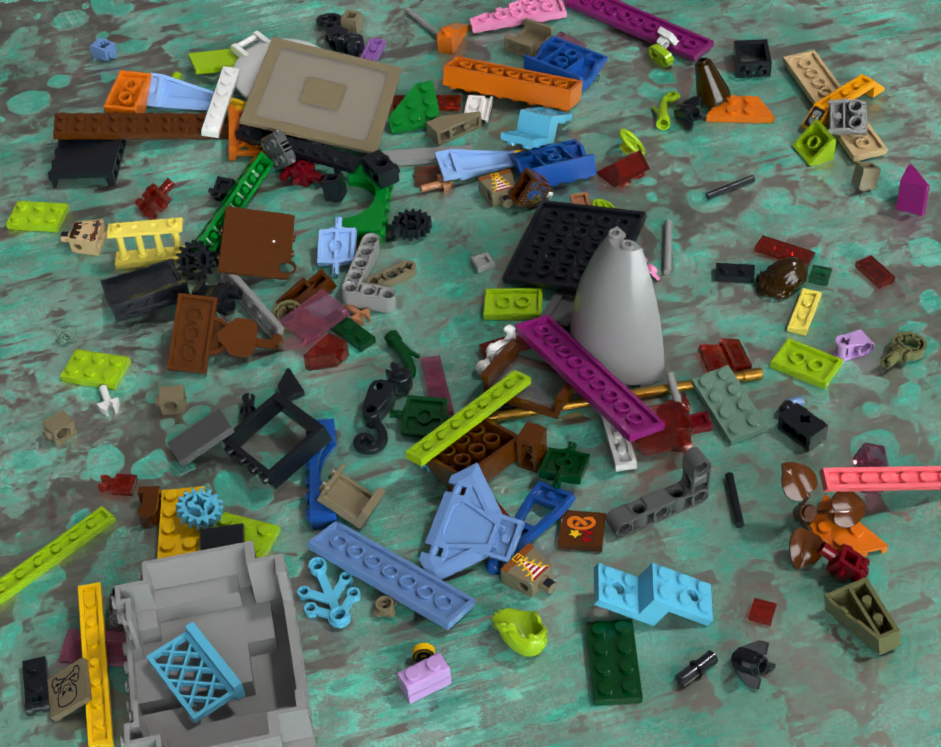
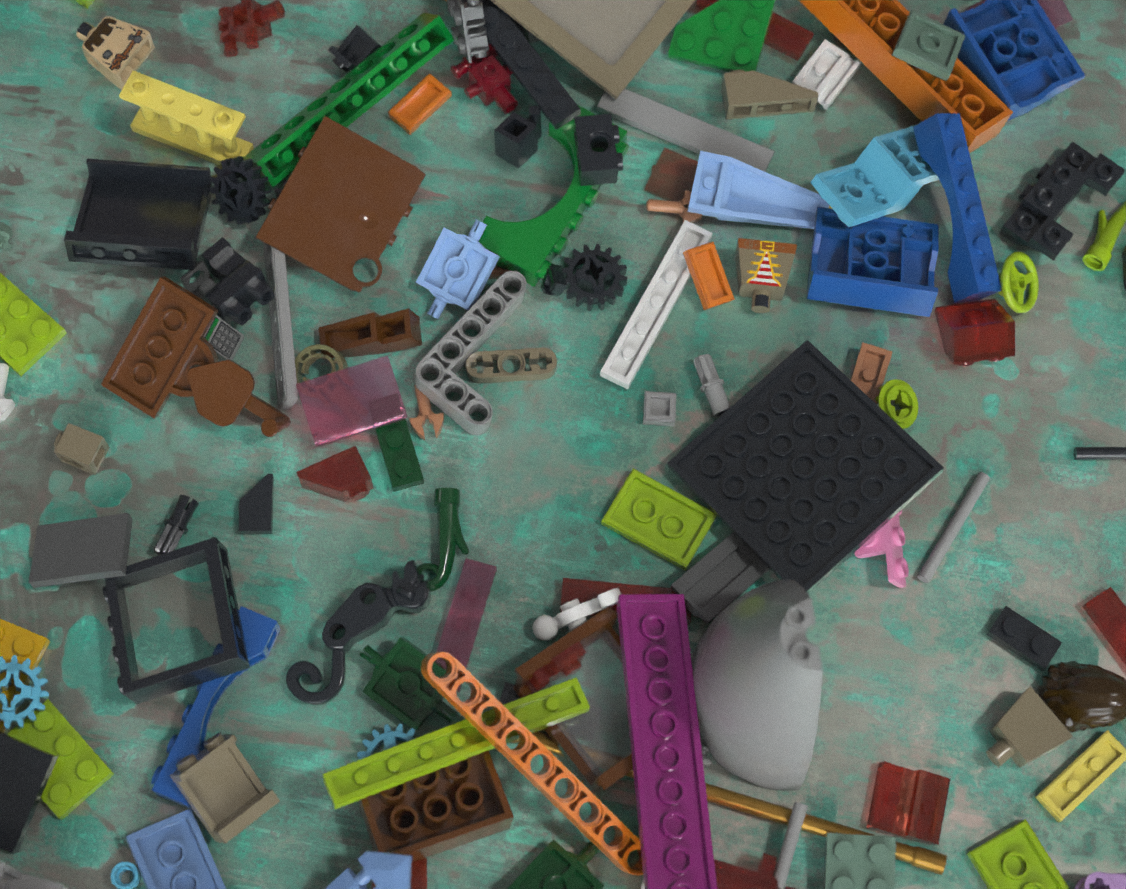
camera: 20 degrees right, 25 degrees up
reddish brown torso [508,168,553,207] -> none
reddish brown brick [516,421,547,473] -> none
none -> orange tile [388,73,451,135]
none -> orange beam [421,652,643,876]
none -> clear red plate [529,641,587,691]
none -> white plate [600,220,713,389]
none -> orange tile [683,242,735,310]
none -> light grey axle [693,354,731,417]
none -> sand green tile [892,10,965,81]
none -> blue arch [913,113,1002,303]
none -> dark tan torso [986,686,1073,768]
none -> black bracket [999,141,1126,261]

